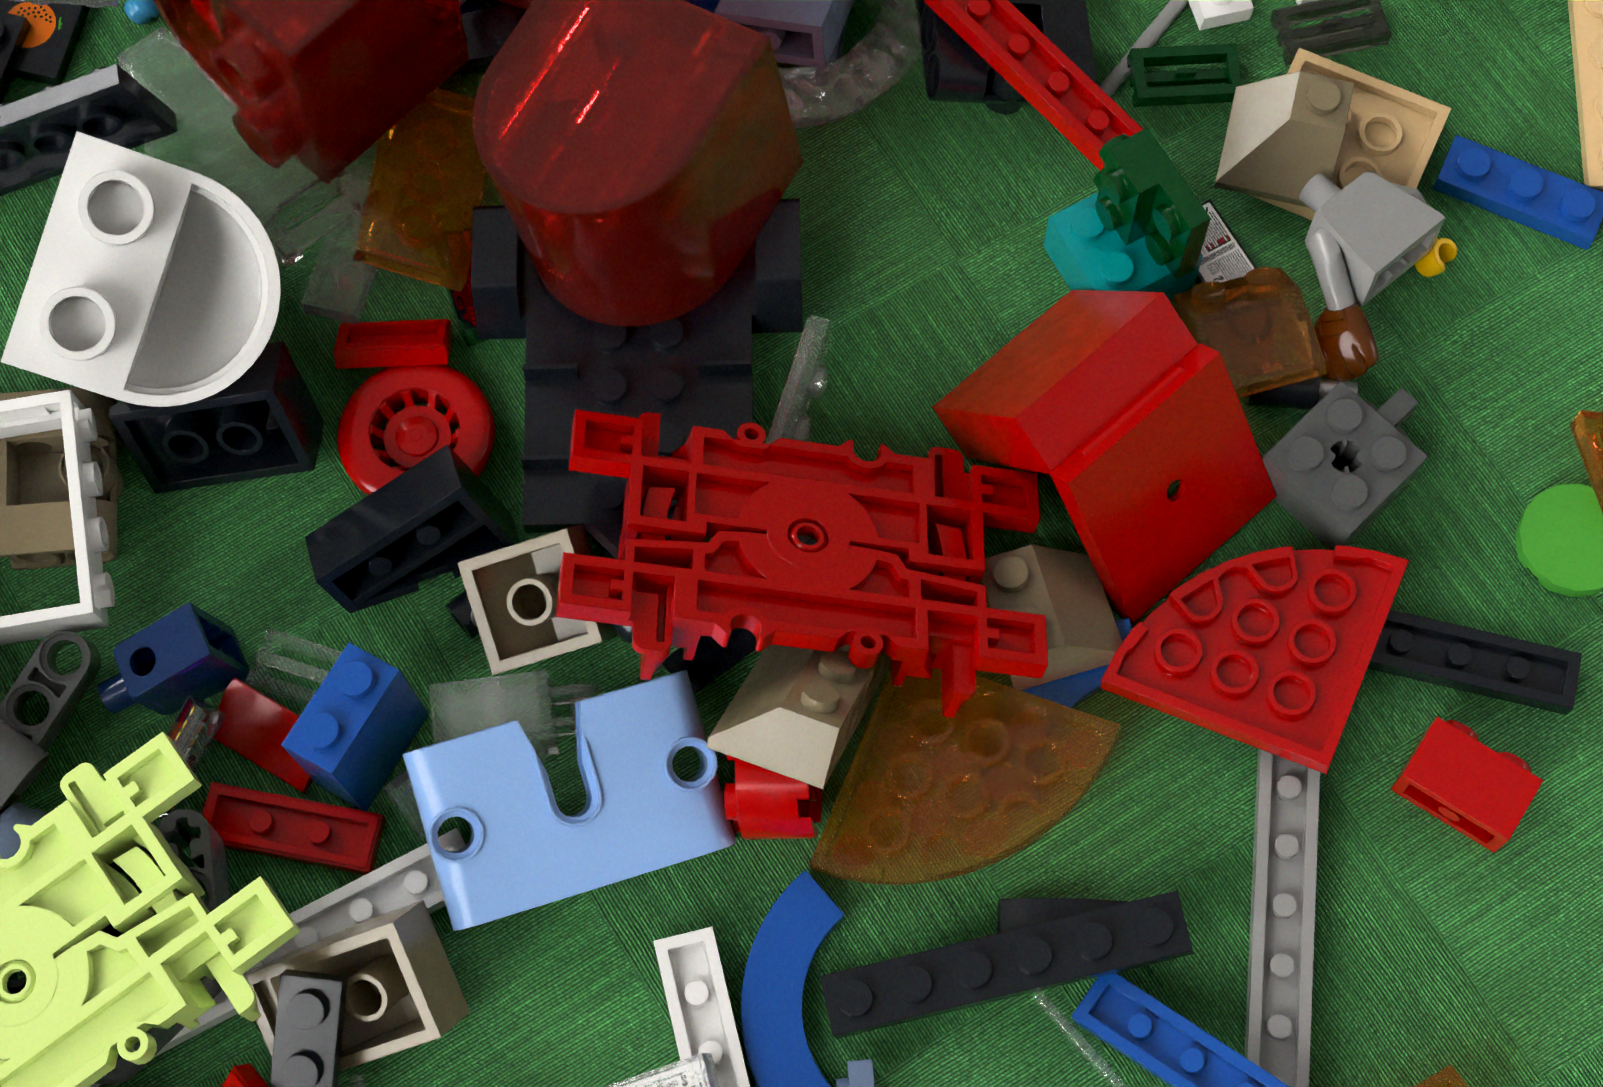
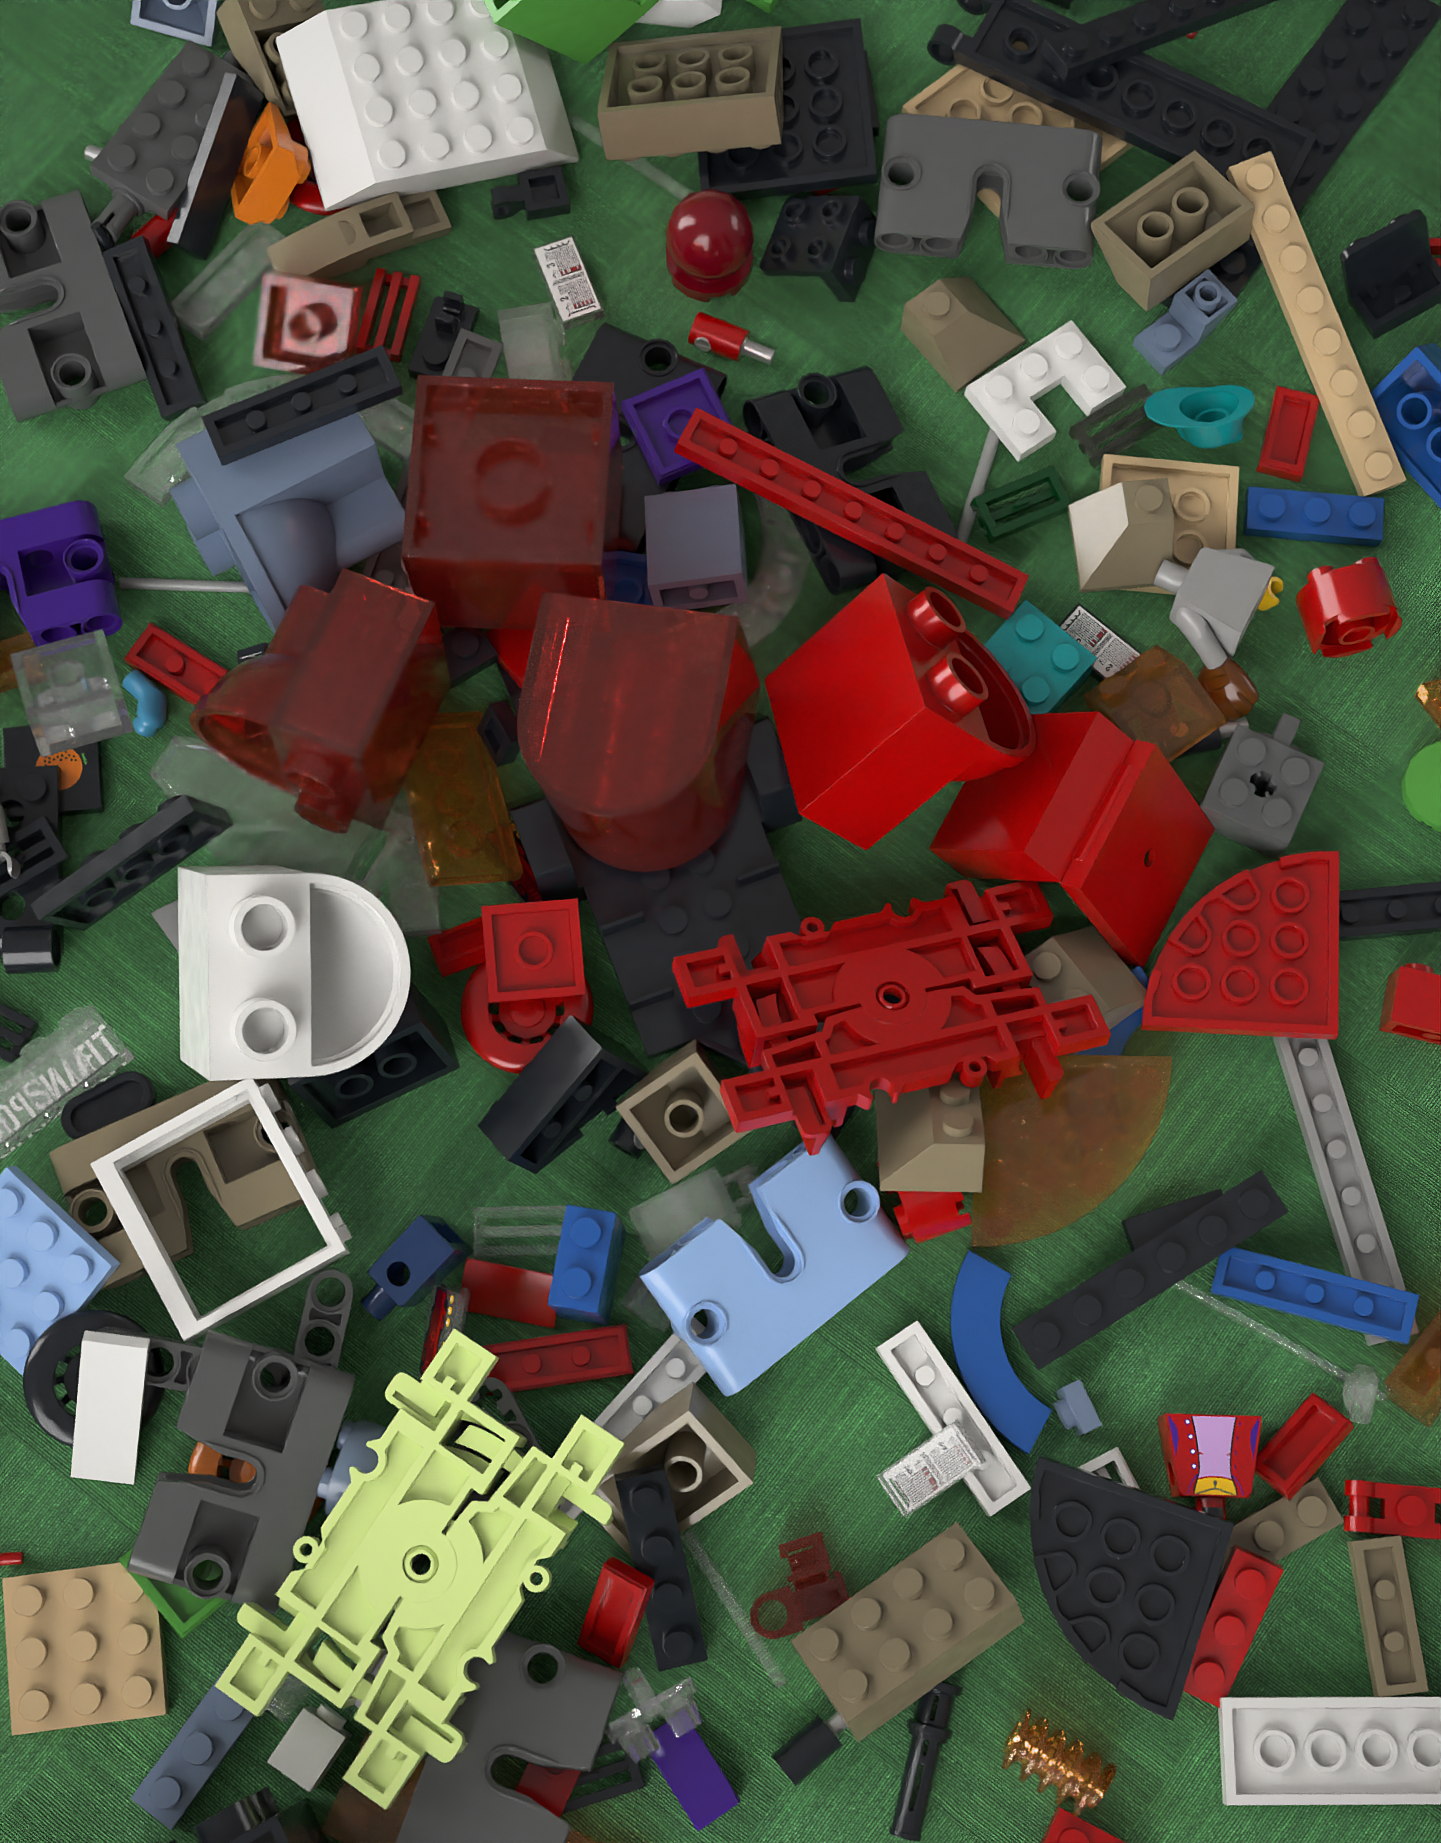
camera: 25 degrees left, 5 degrees up
clear plate [766,314,830,444] -> none
dark green plate [1093,127,1211,280] -> none
none -> red plate [481,898,586,1003]
none -> red piece [764,573,1037,851]
none -> teal piece [1144,385,1255,449]
none -> red tile [1255,386,1320,483]
none -> red brick [1295,557,1402,658]

